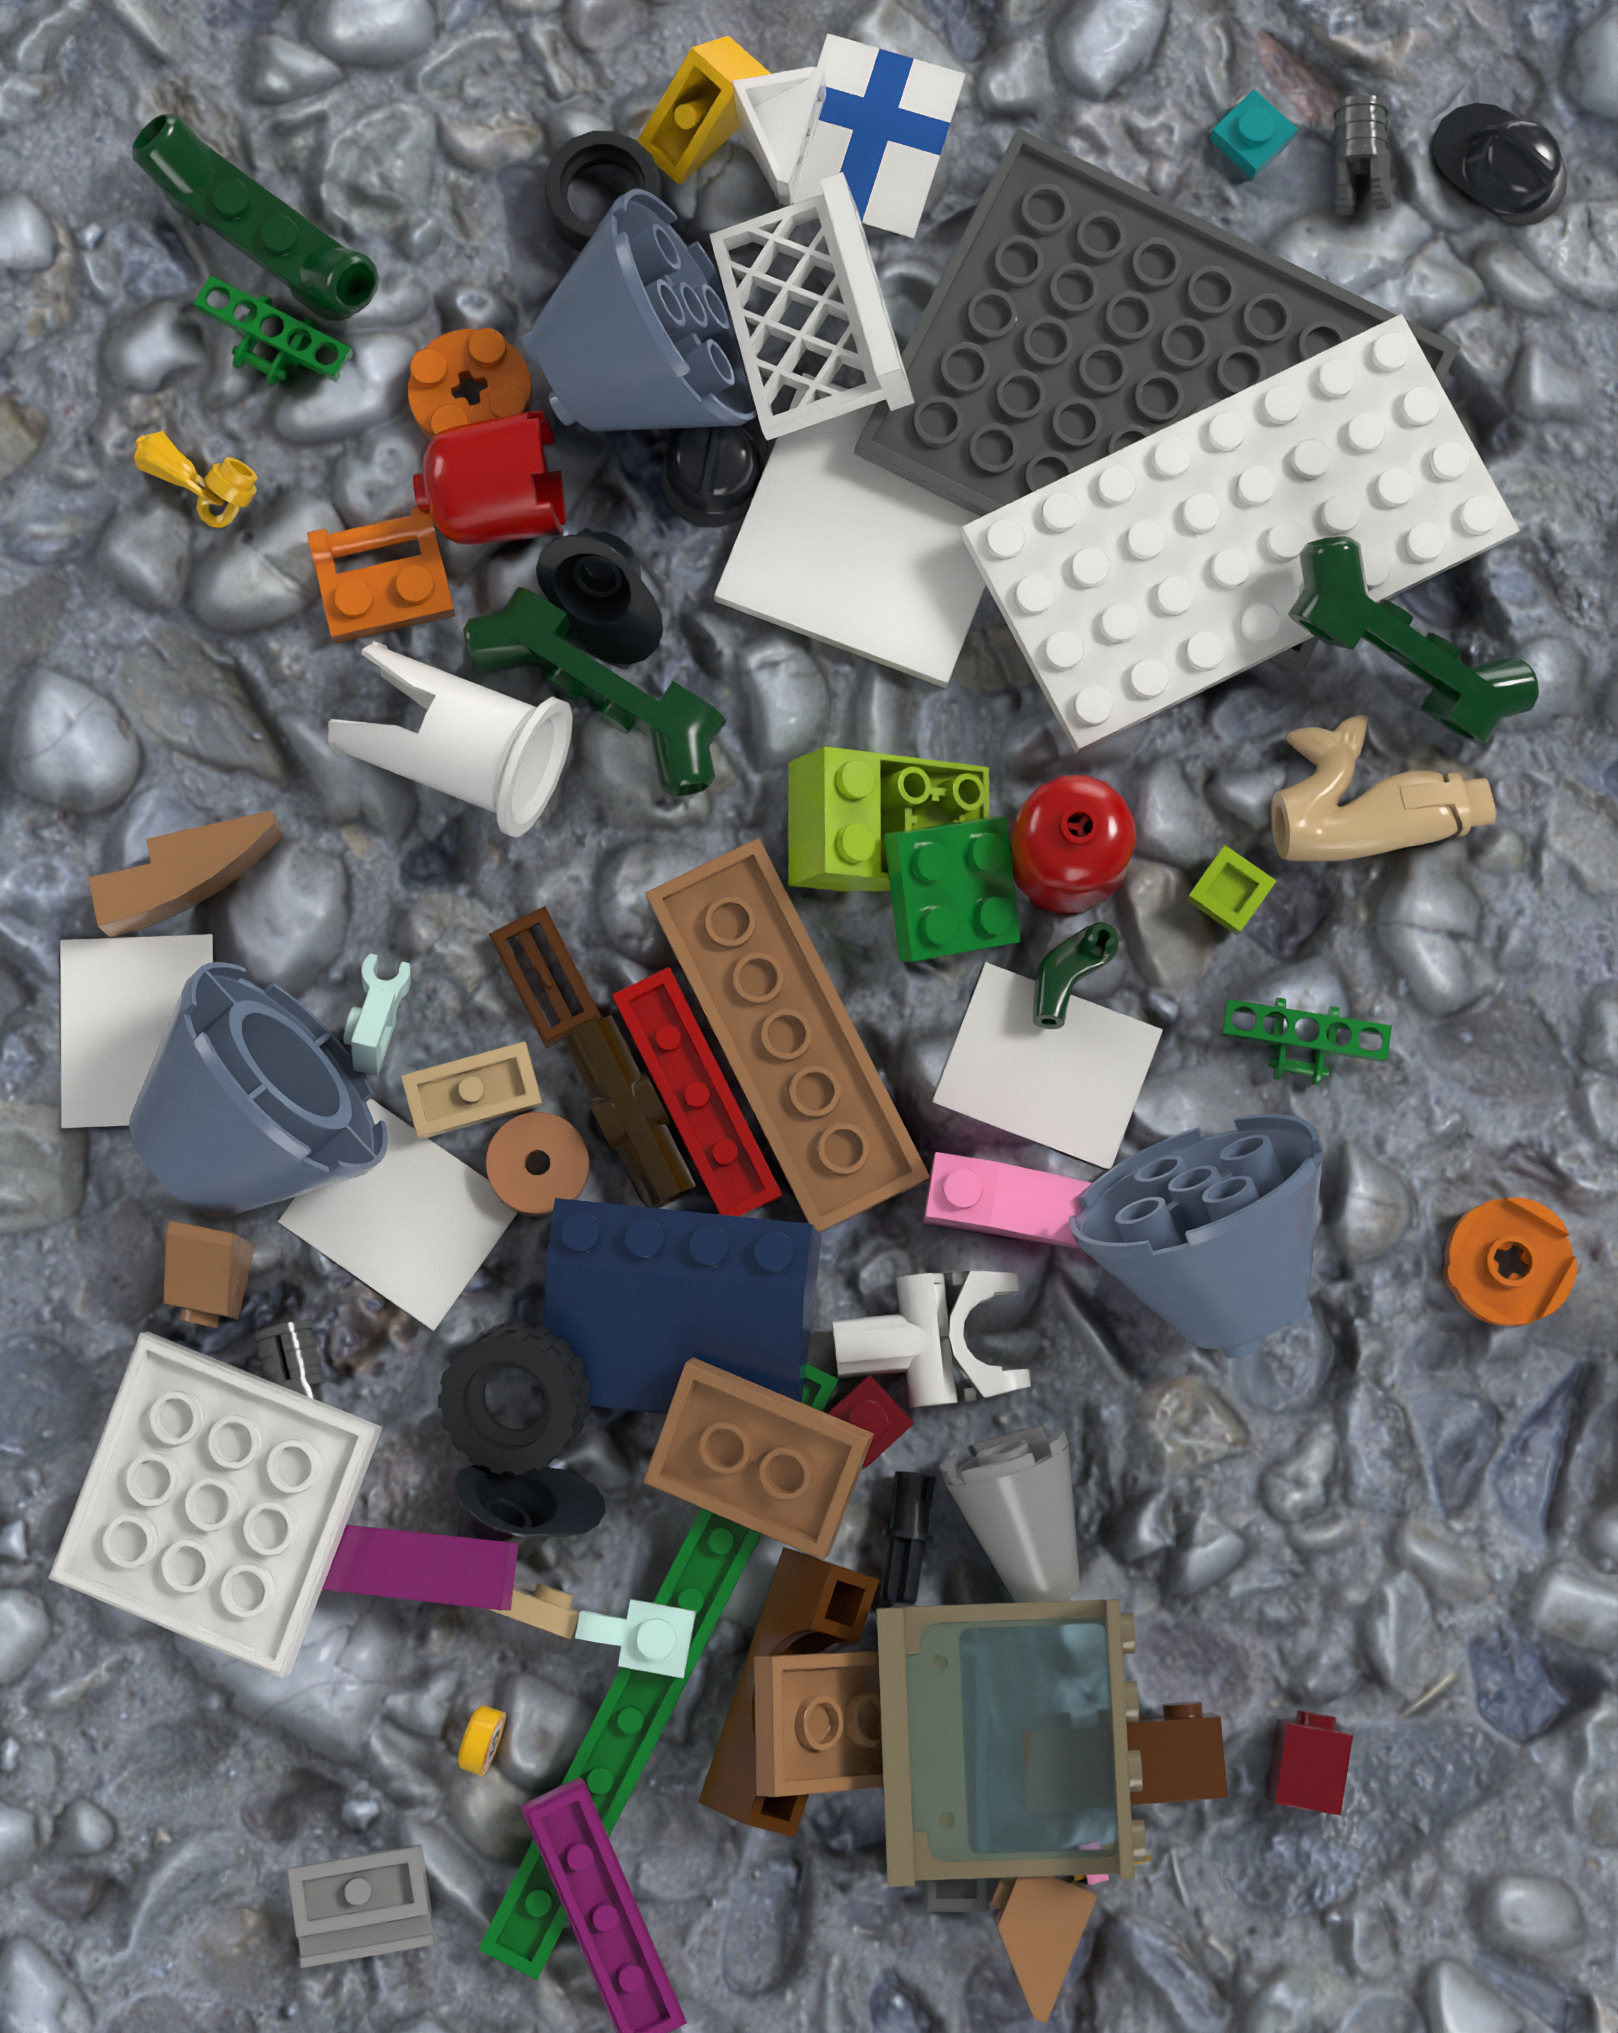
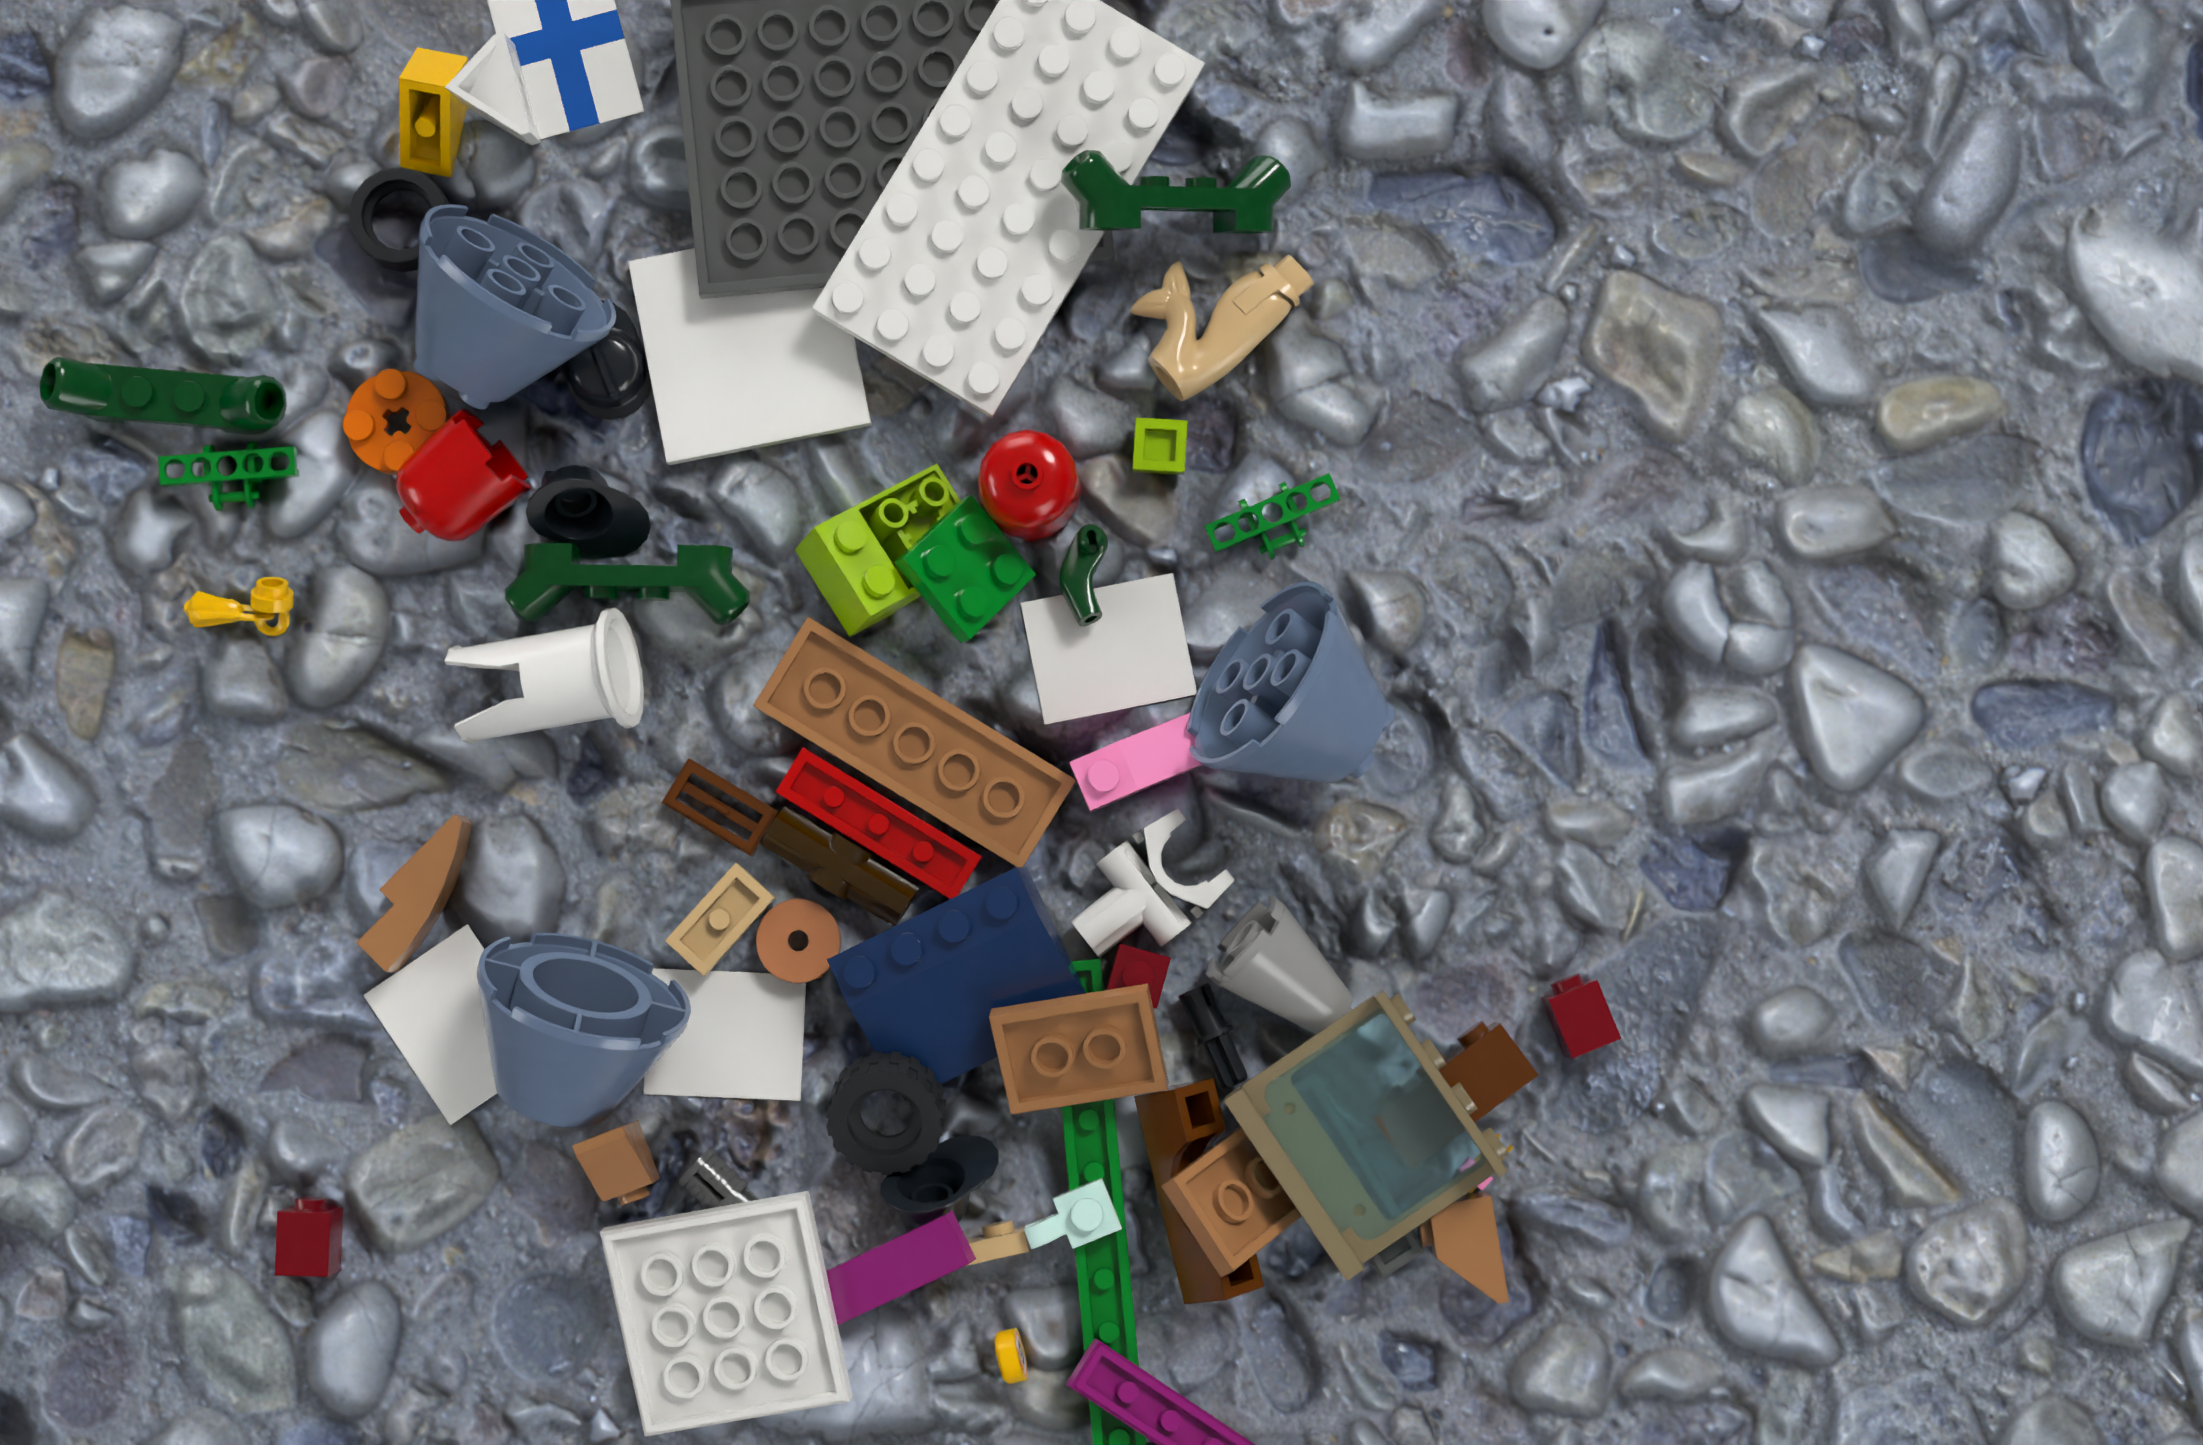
camera: 30 degrees left, 5 degrees up
orange plate [307,507,456,644] -> none
light aqua plate [343,953,411,1076] -> none
white fence [709,172,915,441] -> none
orange plate [1443,1197,1577,1326] -> none

